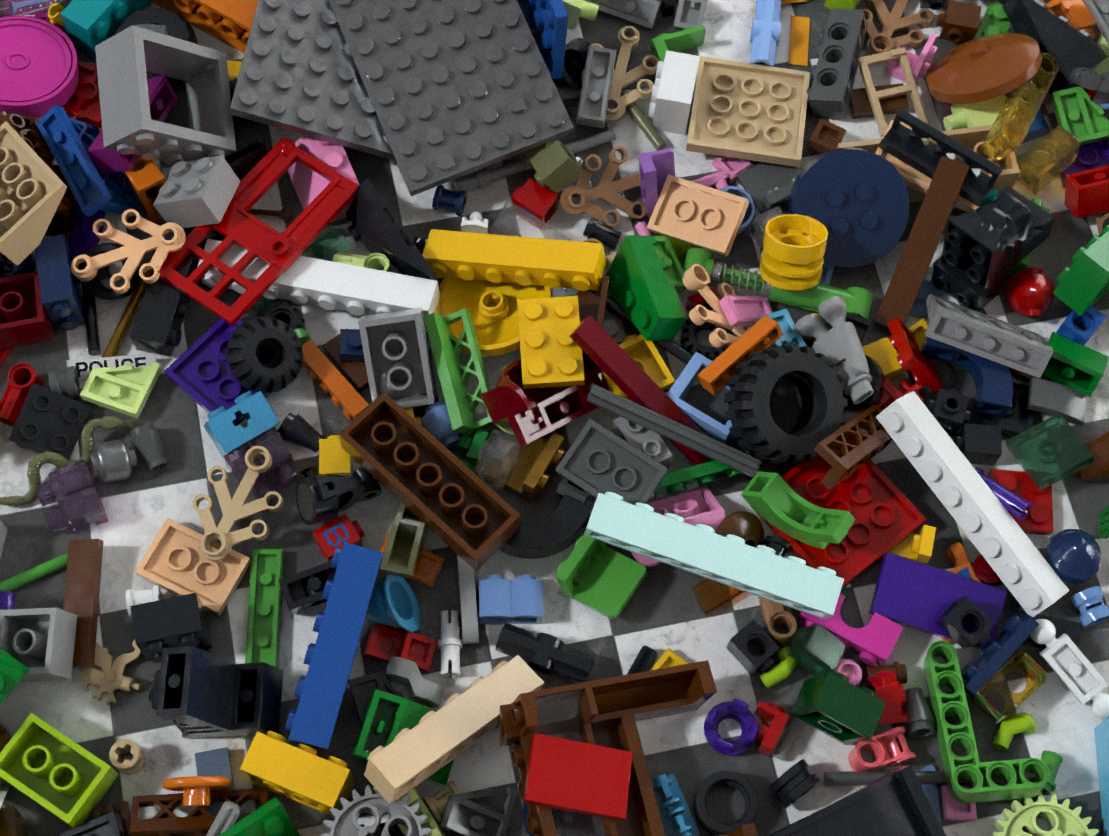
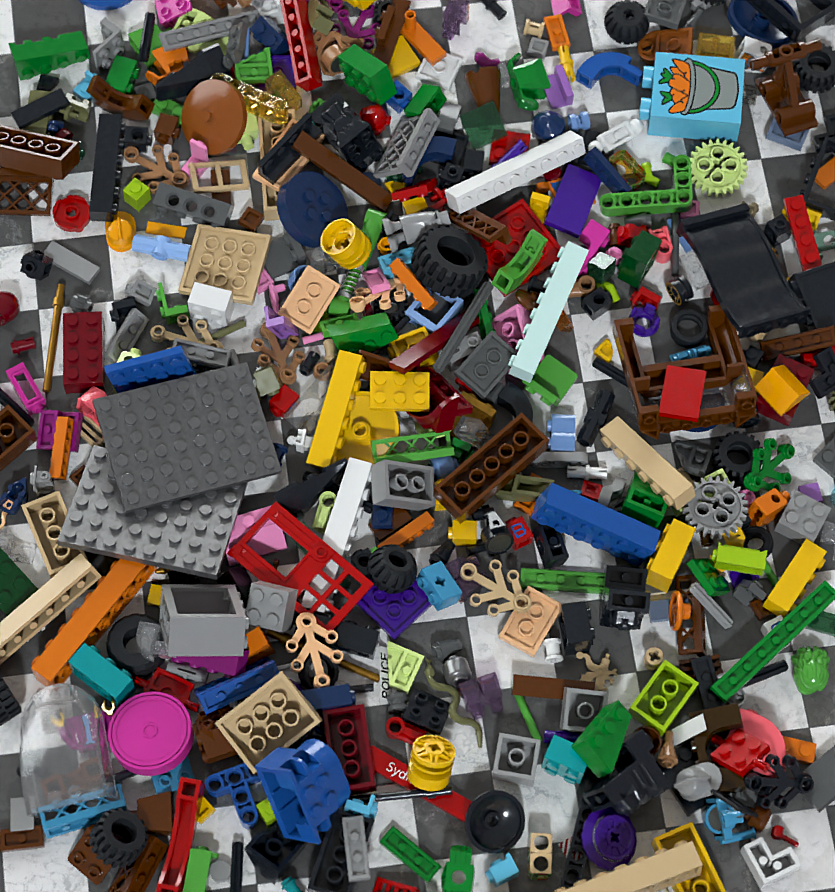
camera: 85 degrees left, 0 degrees up
black brick [935,596,994,649] -> none

